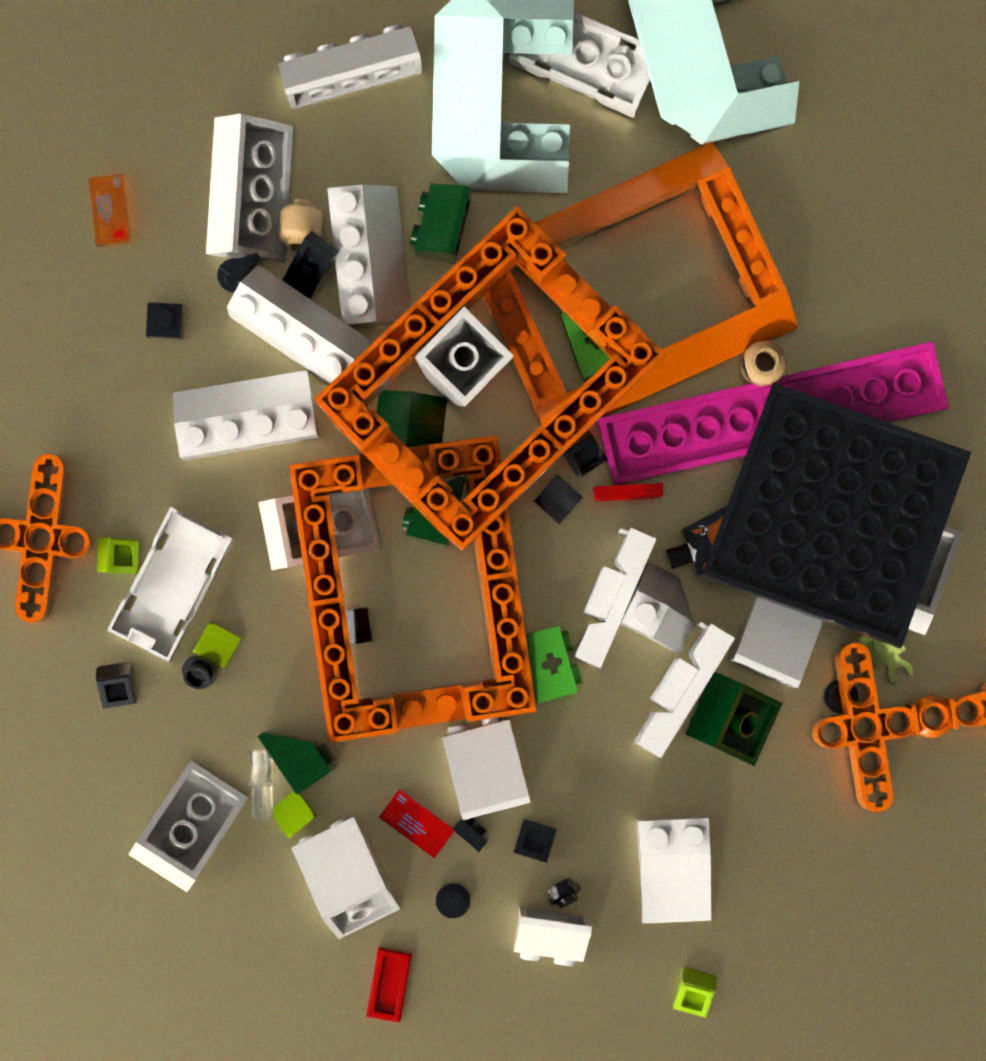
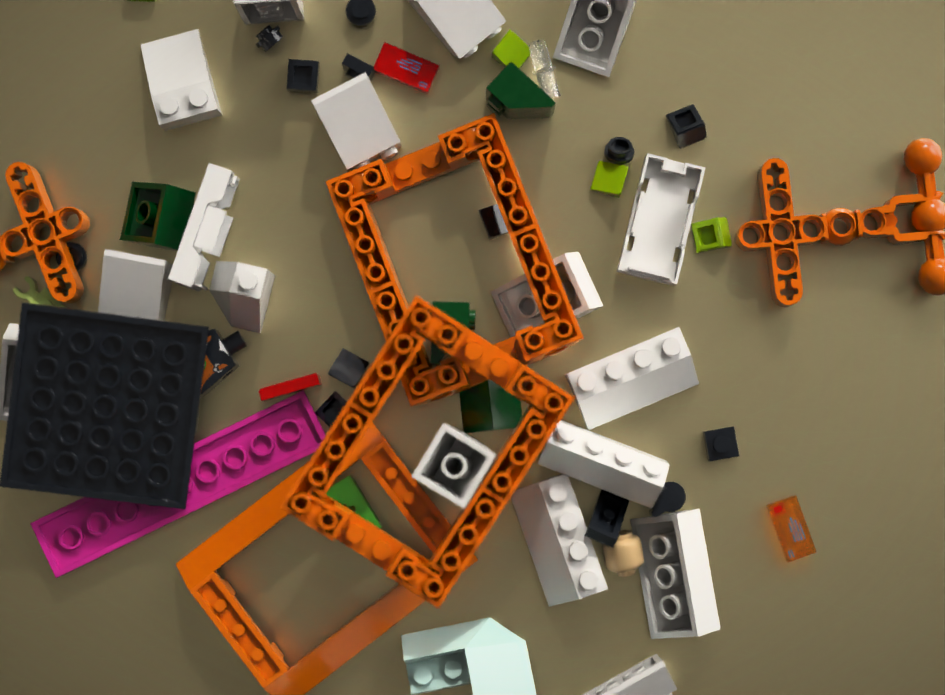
camera: 170 degrees right, 0 degrees up
dark green slope [410,183,471,265] -> none
bright green brick [526,625,582,704] -> none
white piece [573,528,656,668] -> none
tan head [740,341,787,386] -> none

